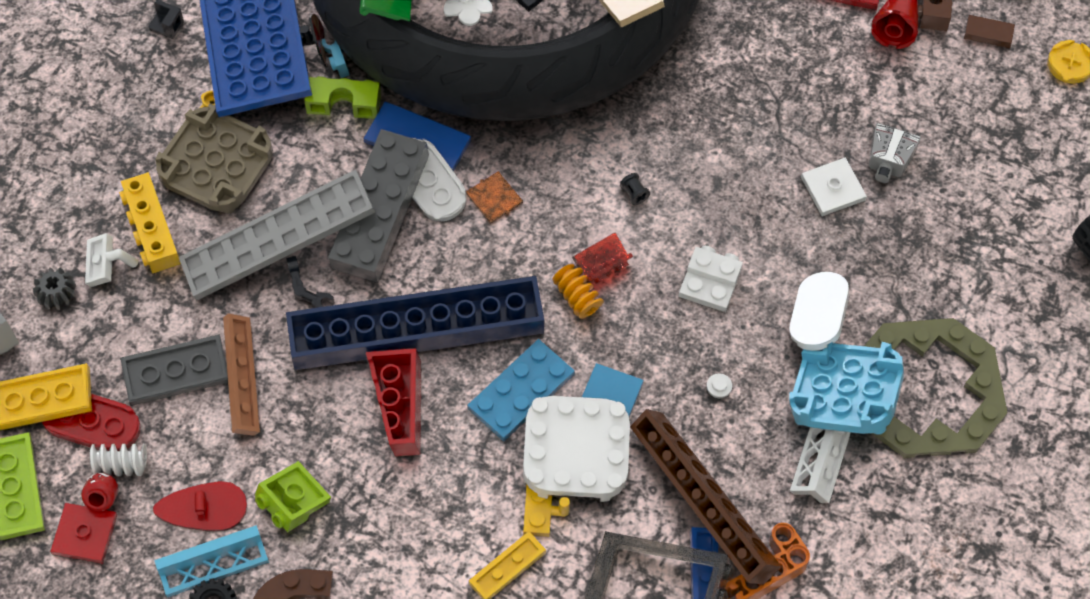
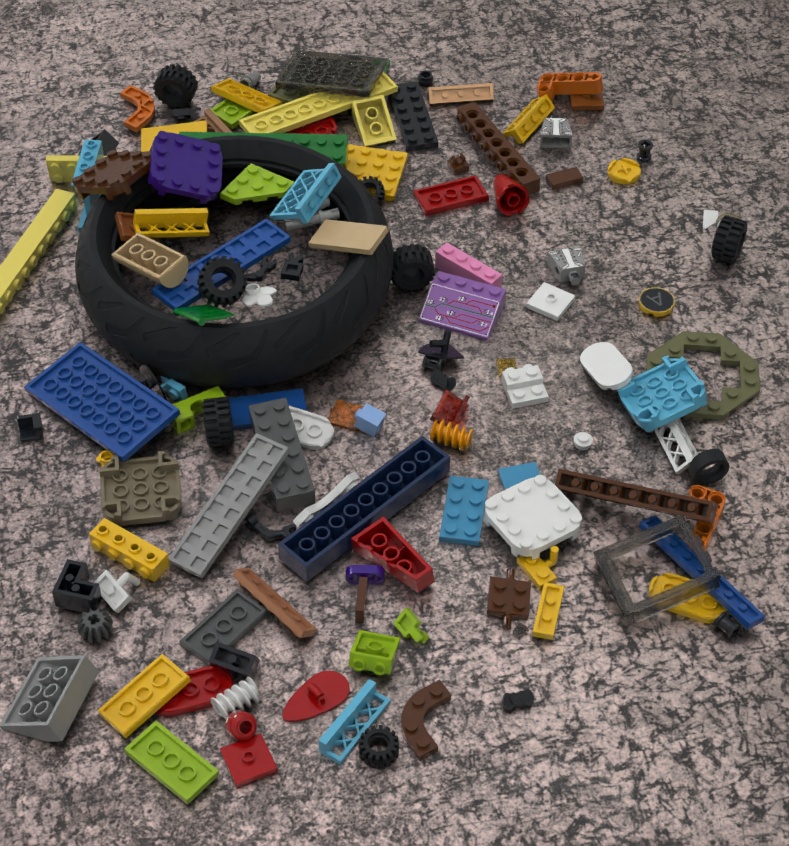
camera: 35 degrees left, 15 degrees down
none -> black brick [52,559,102,613]
none -> black tyre [202,397,234,447]
none -> black brick [208,641,260,679]
none -> white plate [293,472,360,527]
none -> dark purple beam [346,565,385,584]
none -> light blue brick [354,403,386,437]
none -> reddish brown tile [355,577,368,623]
none -> black tyre [391,244,435,291]
none -> lime plate [393,608,430,644]
none -> black shield [418,330,464,359]
none -> medium lavender slope [419,271,506,340]
none -> black piece [430,369,456,392]
none -> bright pink brick [435,243,502,288]
none -> reddish brown plate [486,568,531,630]
none -> clear yellow tile [496,358,517,377]
none -> clear smoke piece [513,621,529,638]
none -> tile [638,287,675,317]
none -> black tyre [689,449,730,485]

